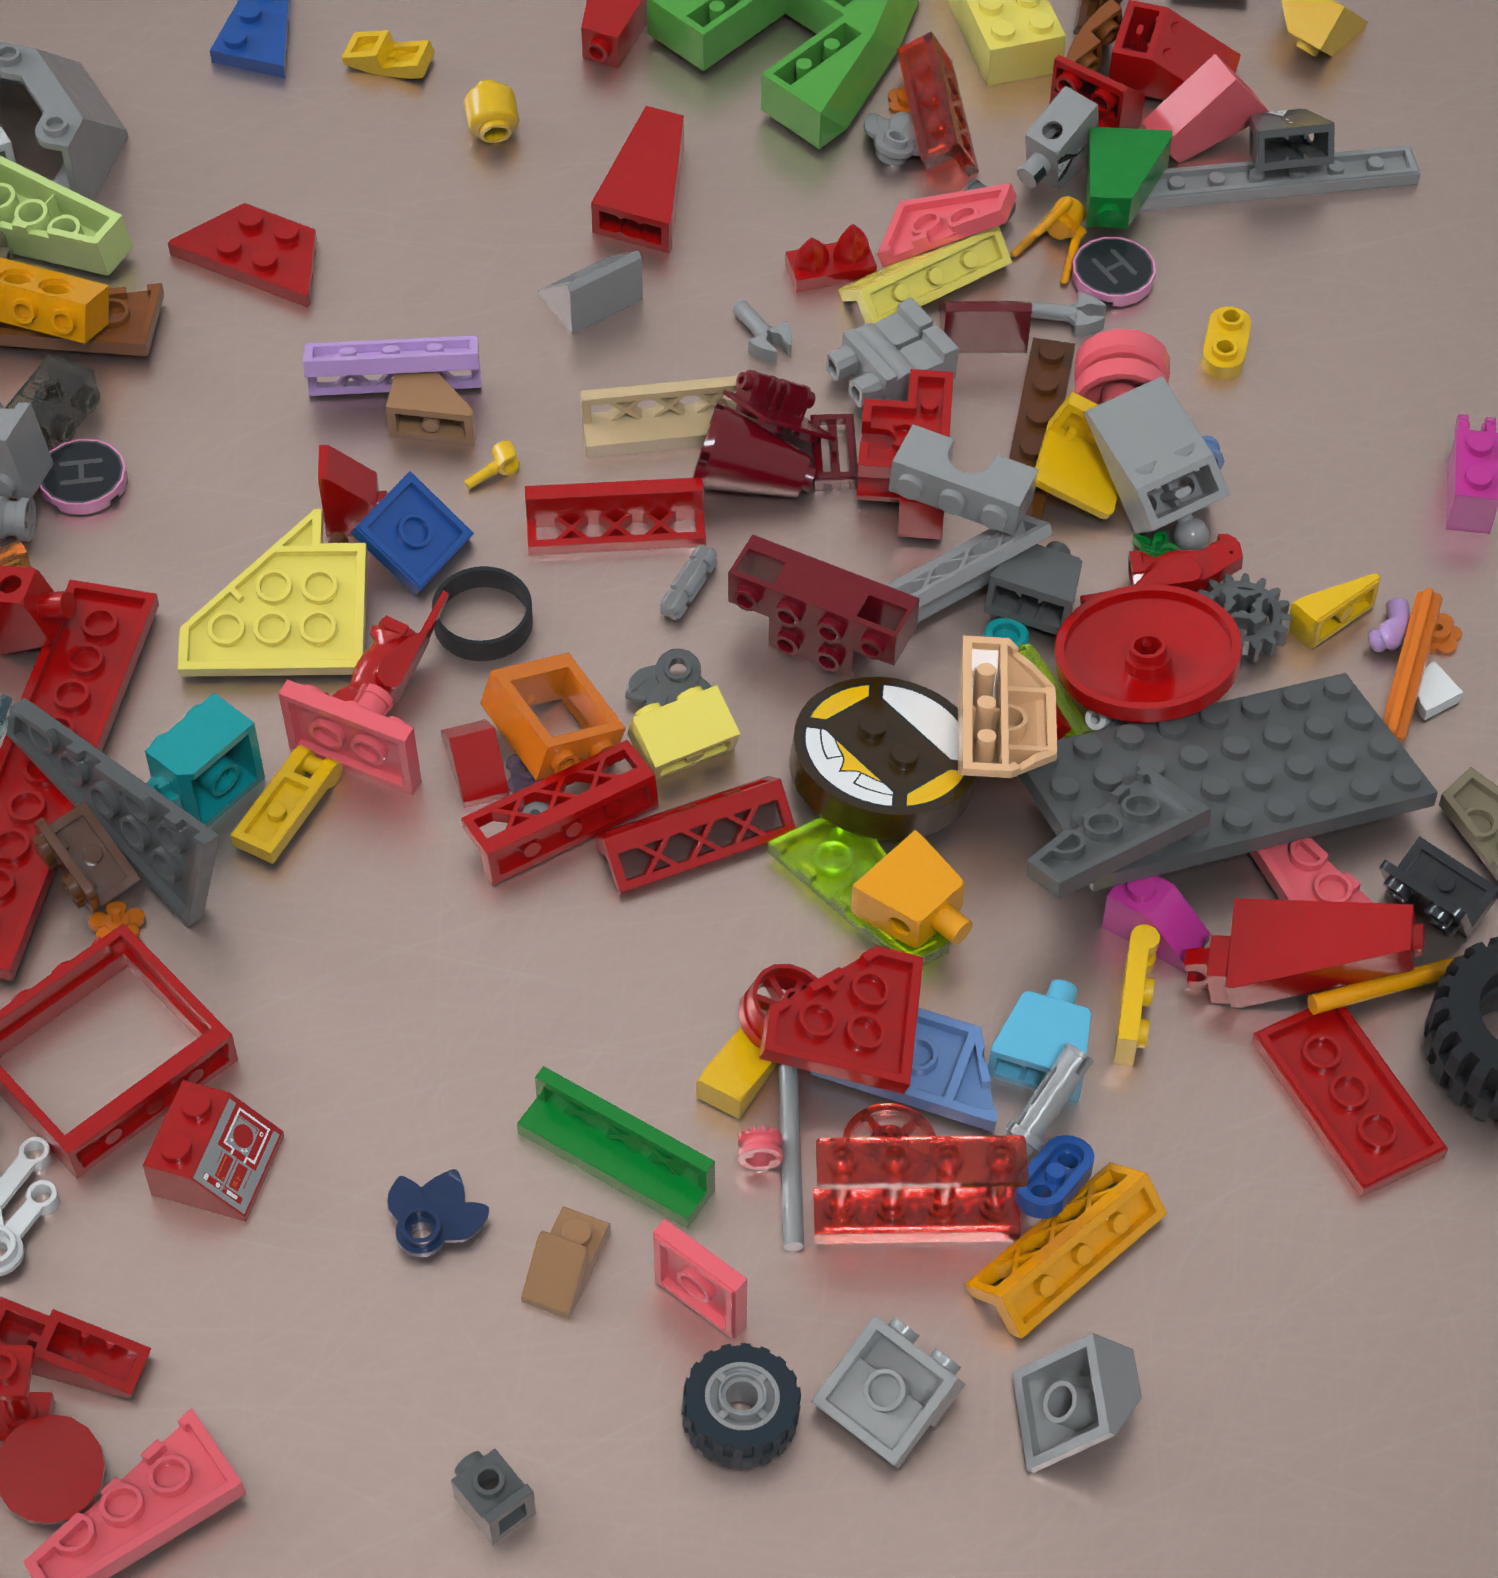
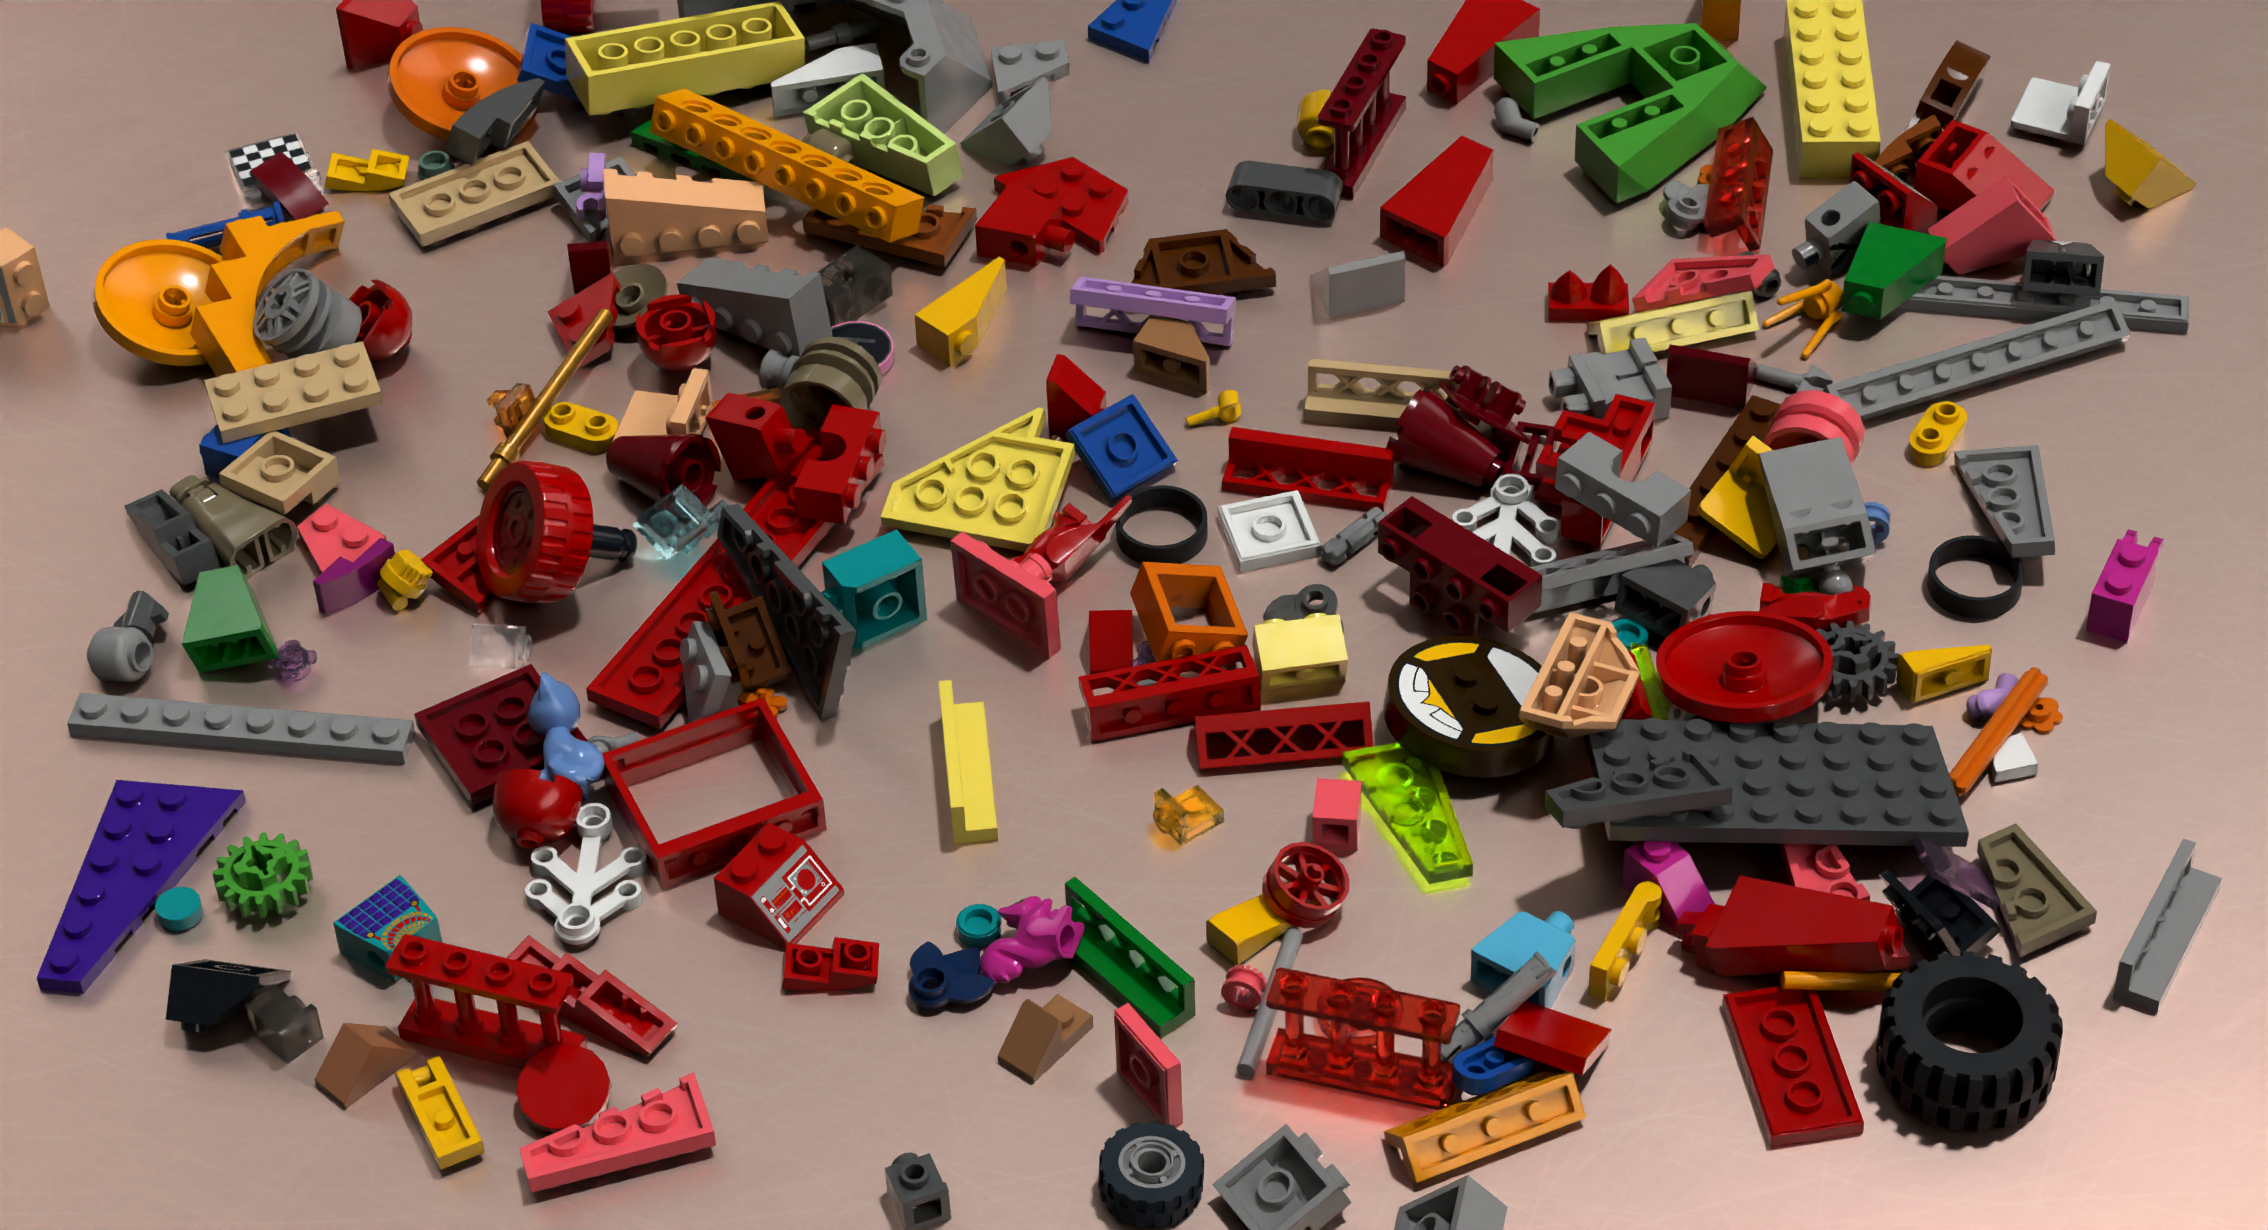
camera: 20 degrees right, 10 degrees down
yellow plate [230,745,343,864] -> none
yellow slope [341,30,435,79] -> none
light grey bar [733,300,792,363] -> none
red plate [759,945,924,1094] -> none
medium blue wing [811,1008,997,1132] -> none
light orange torso [851,830,973,948] -> none
tile [1072,237,1156,307] -> none
none -> light grey wing [680,621,732,723]
none -> dark tan wheel [778,336,882,435]
none -> red slope [781,937,879,991]
none -> red arch [794,404,886,525]
none -> yellow slope [914,256,1007,366]
none -> light yellow fence [939,680,998,844]
none -> teal tile [956,904,1002,948]
none -> light grey slope [960,77,1051,166]
none -> red torso [975,182,1075,266]
none -> dark pink animal [980,896,1085,984]
none -> light grey wing [991,40,1070,104]
none -> reddish brown wing [1132,229,1276,295]
none -> clear yellow bracket [1153,785,1224,846]
none -> white tile [1218,490,1321,572]
none -> dark grey beam [1225,161,1343,222]
none -> coral brick [1312,778,1362,850]
none -> dark red fence [1318,28,1406,199]
none -> white plant [1452,474,1561,567]
none -> light grey arm [1494,97,1540,142]
none -> red tile [1494,1001,1612,1076]
none -> light grey plate [1822,299,2131,421]
none -> clear purple piece [1912,835,2000,910]
none -> black tyre [1927,535,2024,619]
none -> light grey wing [1954,445,2055,558]

